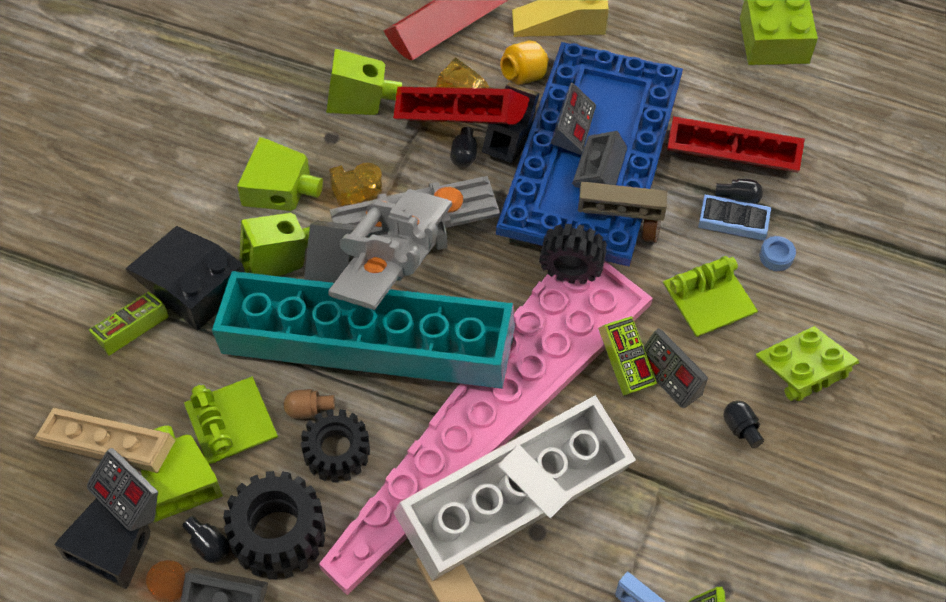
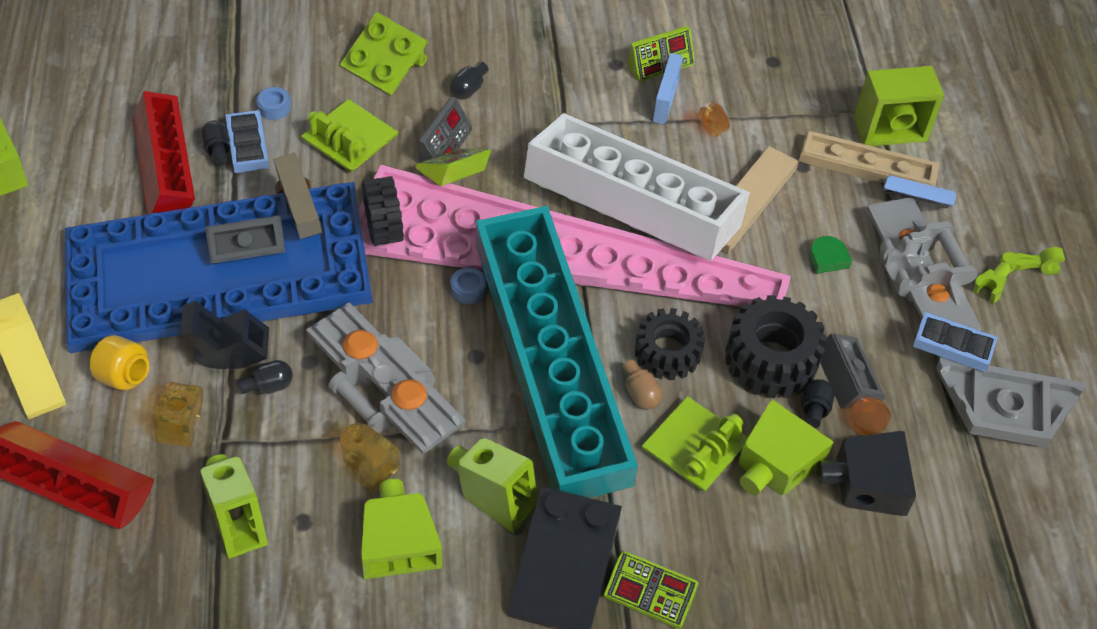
camera: 120 degrees left, 5 degrees down
tan tile [34,408,175,473] -> none
slope [87,448,158,531] -> none
dark grey brick [304,220,356,283] -> none
light grey piece [328,189,452,310] -> none
red brick [393,86,529,124] -> none
white sticker [498,444,571,518] -> none
slope [550,83,596,155] -> none

